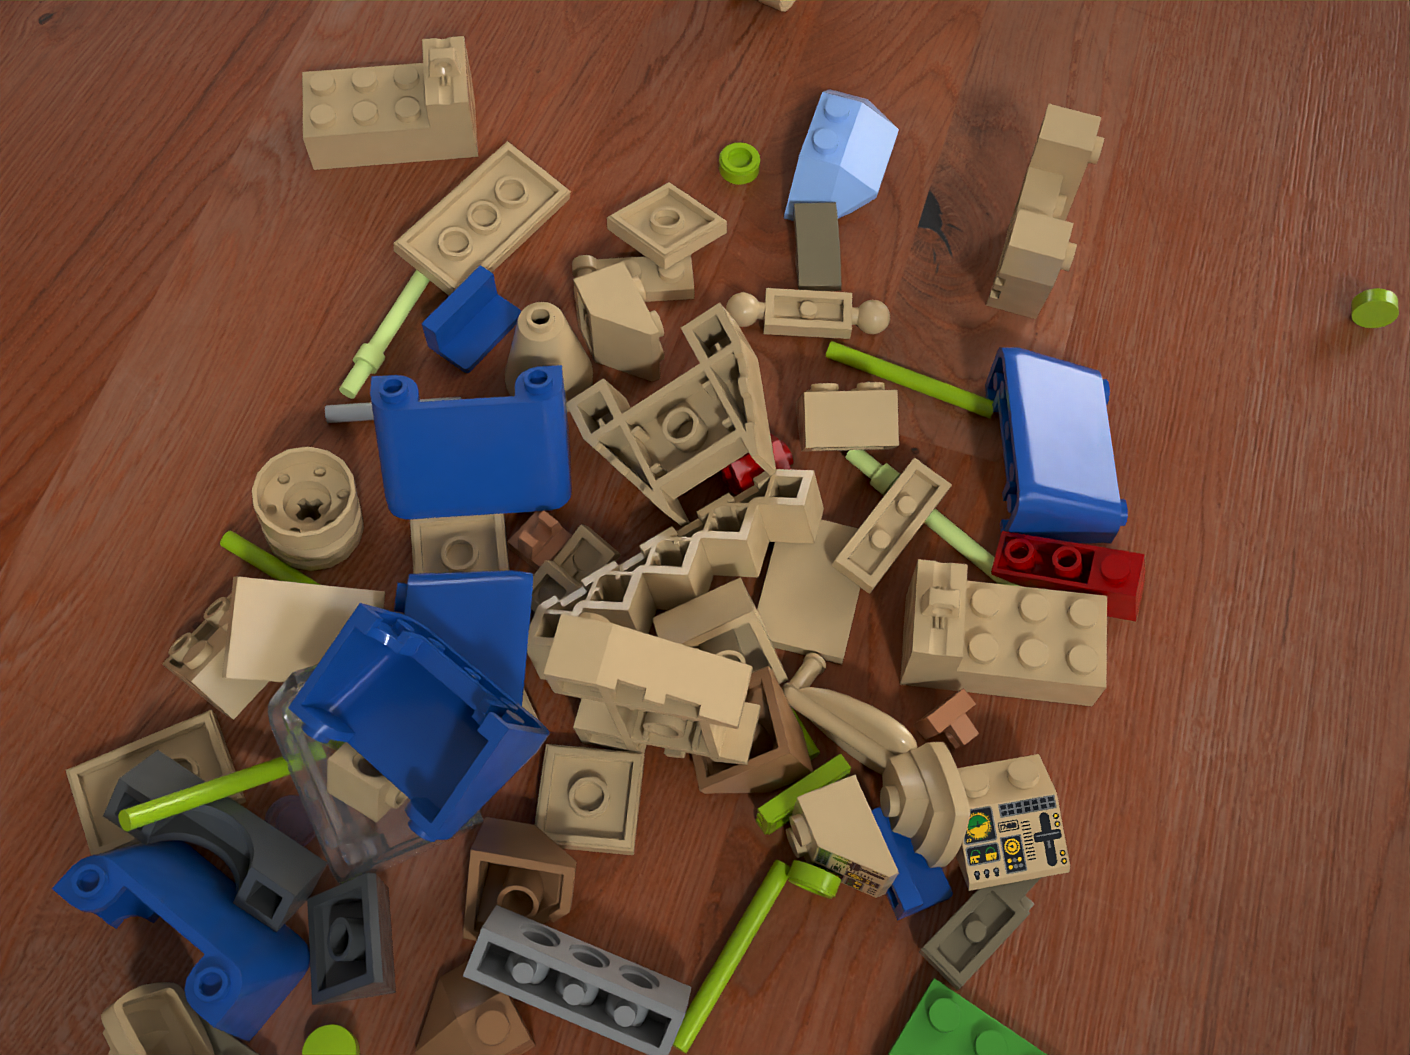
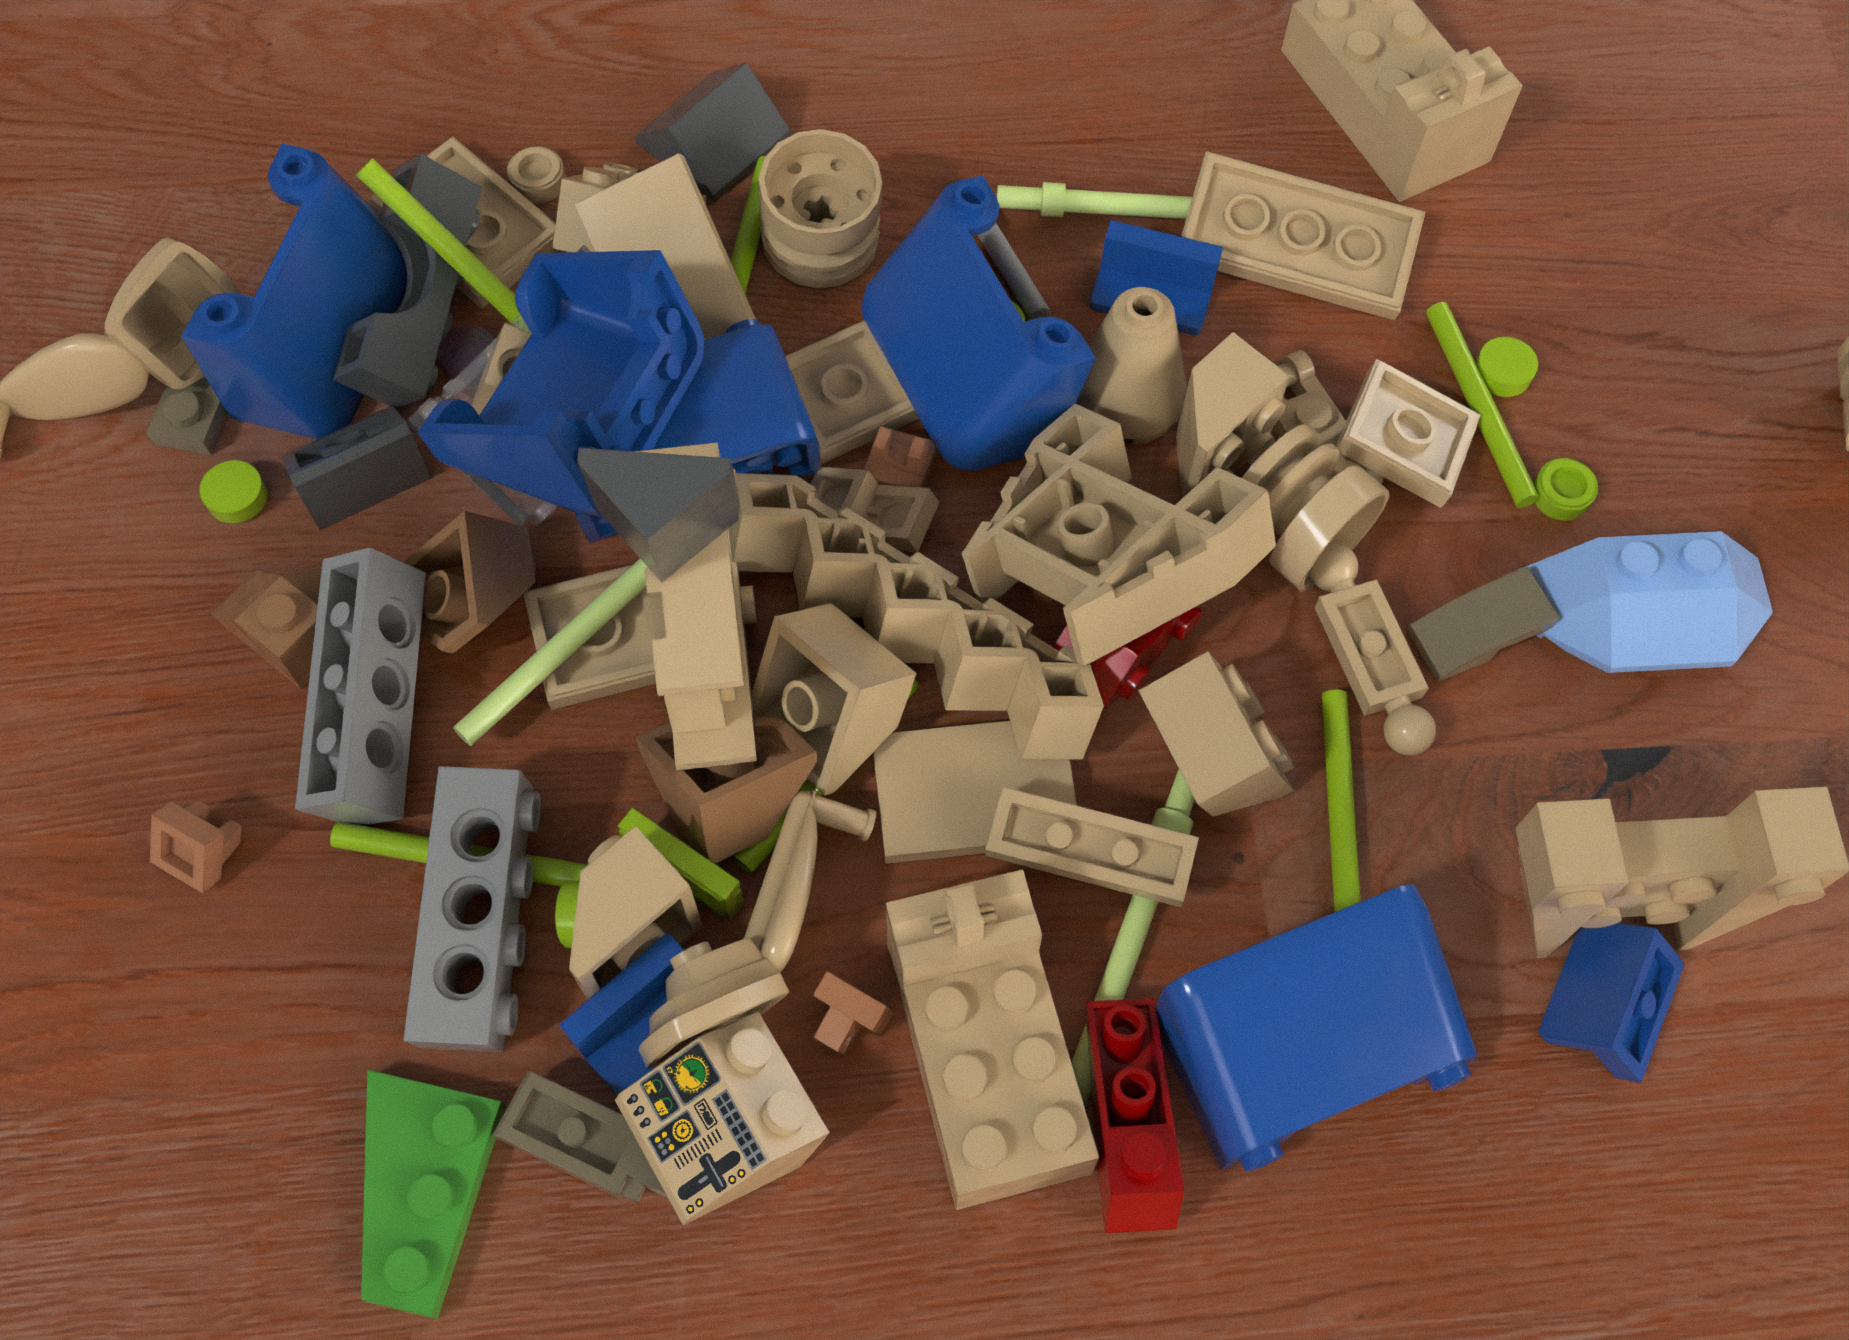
camera: 70 degrees right, 0 degrees up
none -> light grey brick [403,766,541,1053]
none -> yellowish green bar [453,559,647,746]
none -> tan tile [507,146,566,204]
none -> dark grey slope [577,448,740,582]
none -> dark grey slope [635,63,791,202]
none -> tan wheel [1242,424,1390,592]
none -> lime bar [1426,302,1540,508]
none -> lime tile [1476,337,1538,397]
none -> blue panel [1538,923,1685,1083]

